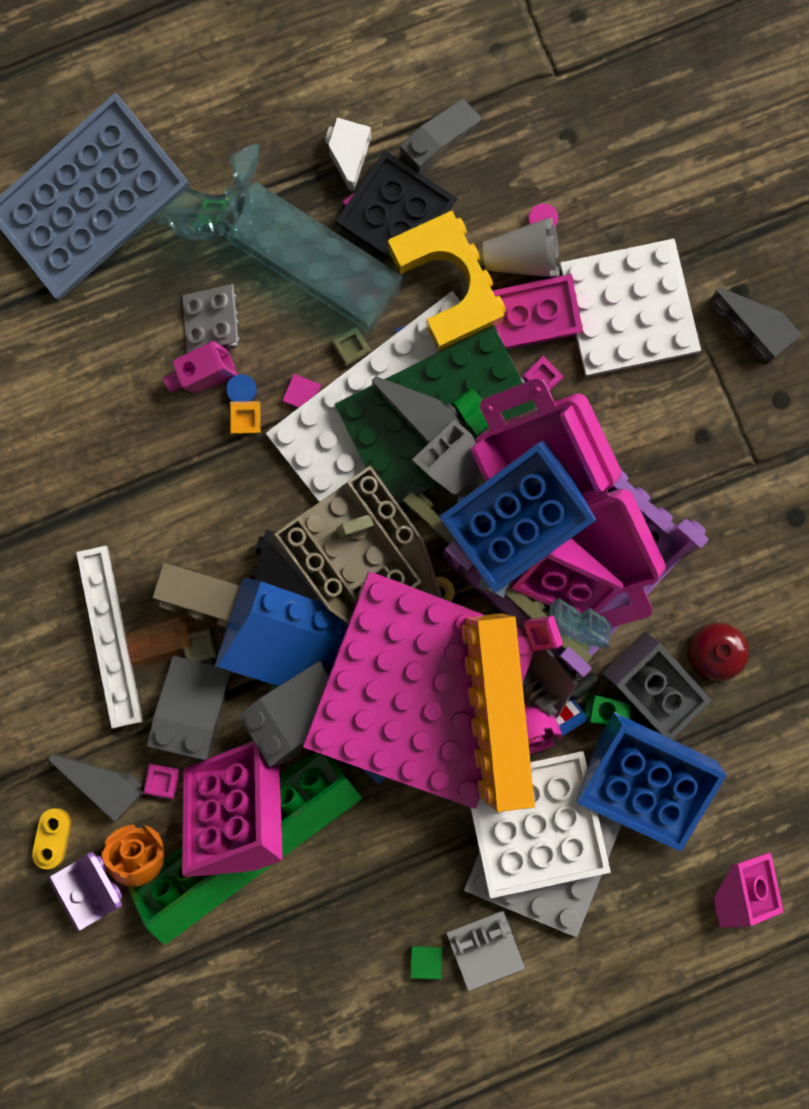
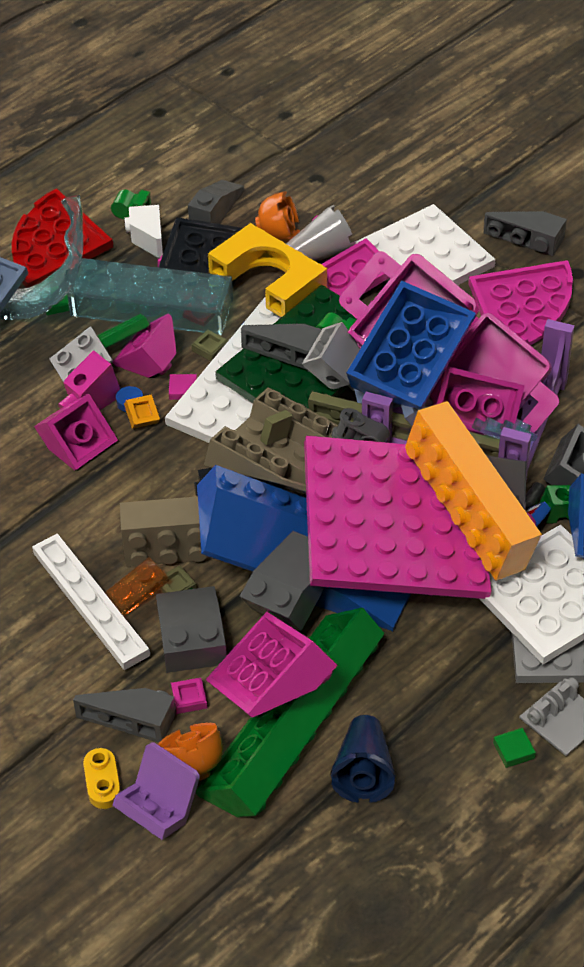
camera: 20 degrees left, 35 degrees down
dark pink tile [524,615,563,652] -> none
none -> red plate [11,188,113,291]
none -> dark pink slope [34,394,118,470]
none -> green tile [97,314,149,349]
none -> green leg [111,189,151,220]
none -> dark pink slope [112,313,177,378]
none -> orange cylinder [255,191,300,243]
none -> dark grey piece [331,408,390,443]
none -> dark blue cone [331,715,395,803]
none -> dark pink plate [468,260,573,345]

